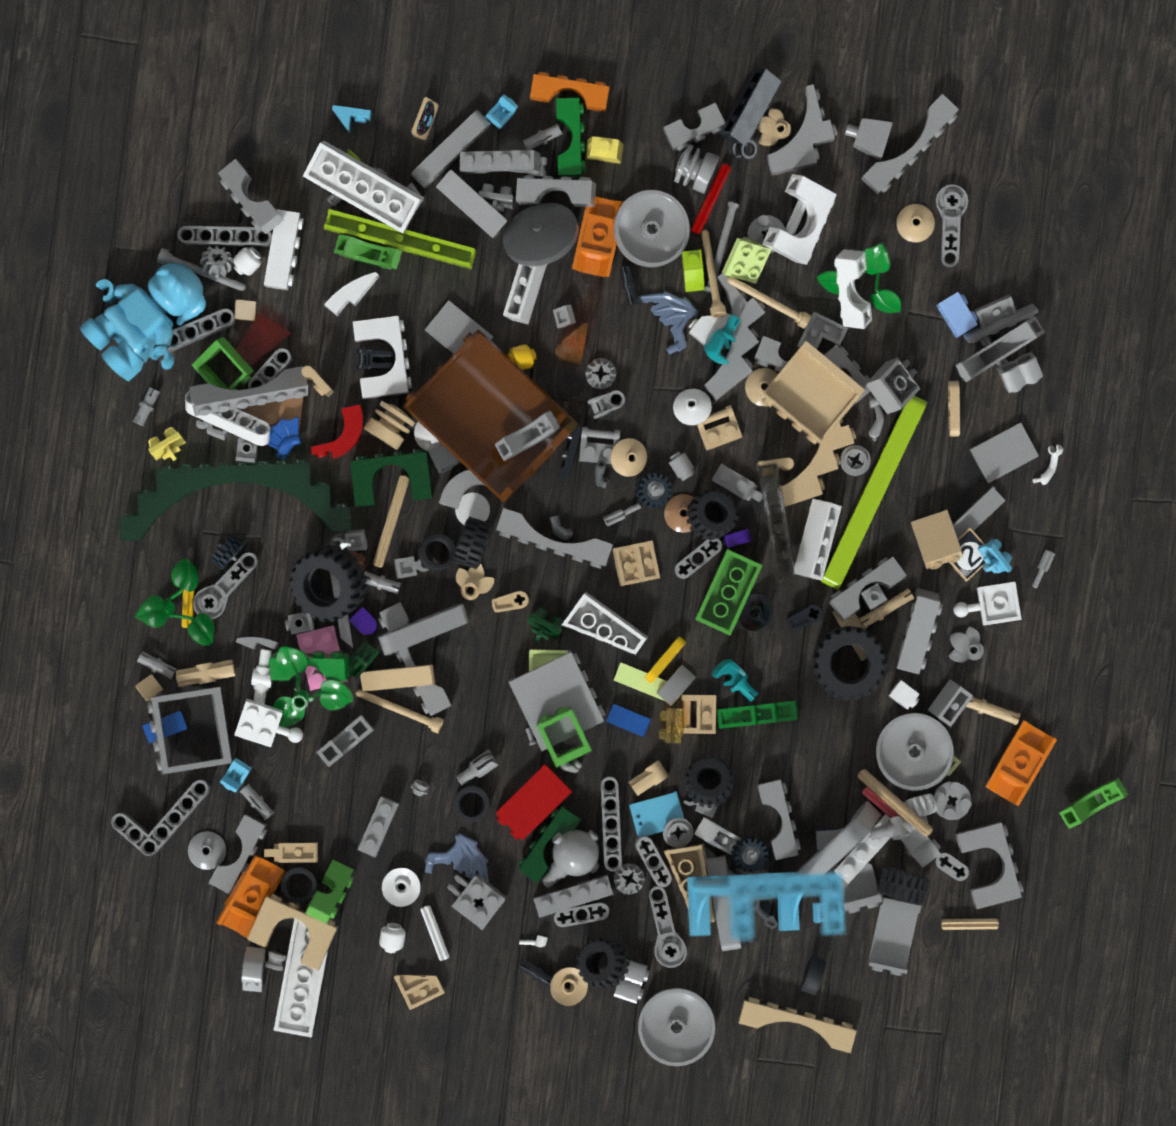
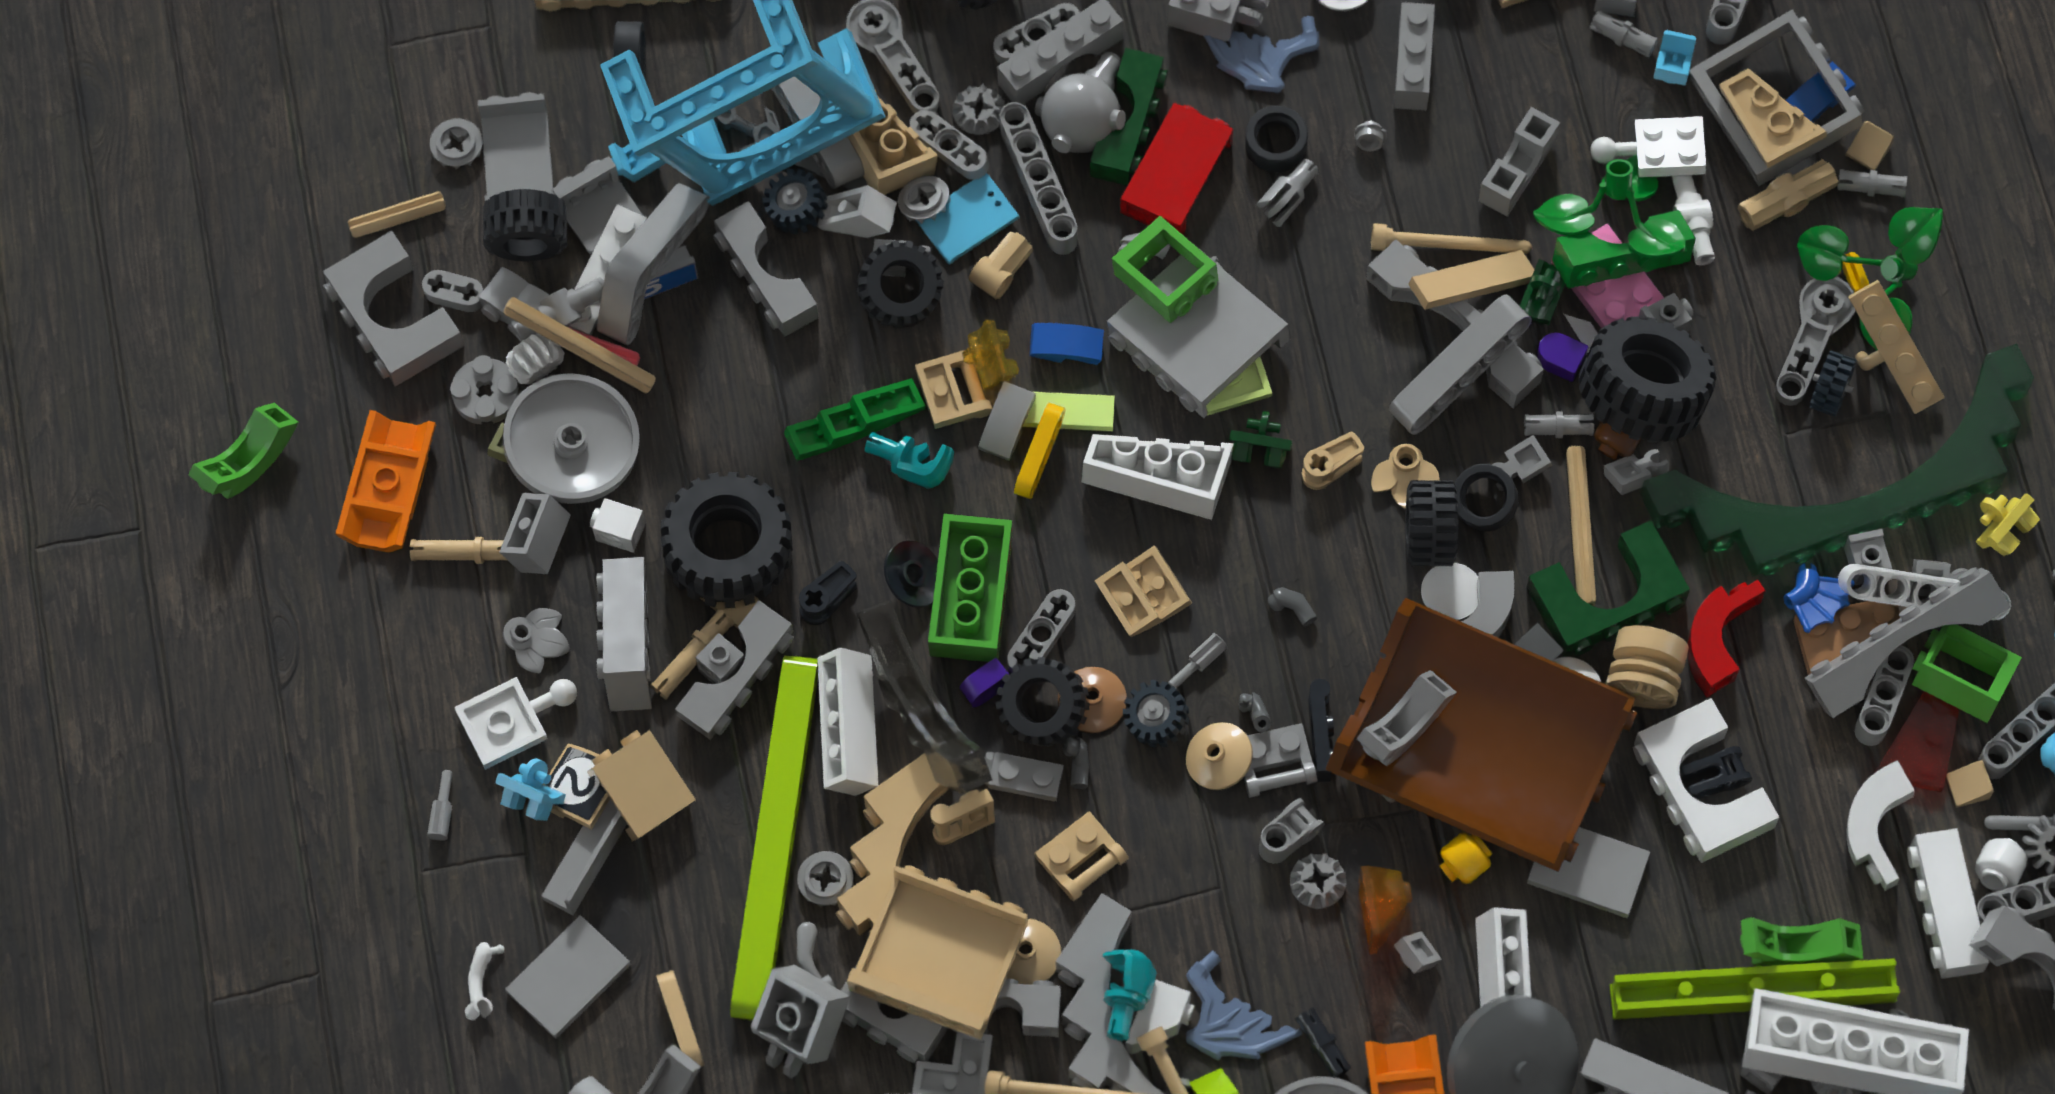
camera: 165 degrees right, 20 degrees down
light grey slope [236,637,279,650] -> none
tan plate [302,366,334,397] -> none
white slope [324,272,379,316] -> none
light grey arch [496,508,613,569] -> none
light grey brick [669,452,695,481] -> none
white dish [673,389,712,425] -> none
none -> light grey gear [430,119,483,169]
none -> dark grey arm [1063,737,1090,789]
none -> tan wing [1719,68,1827,168]
none -> white arch [1847,760,1915,891]
none -> tan plate [1848,280,1945,414]

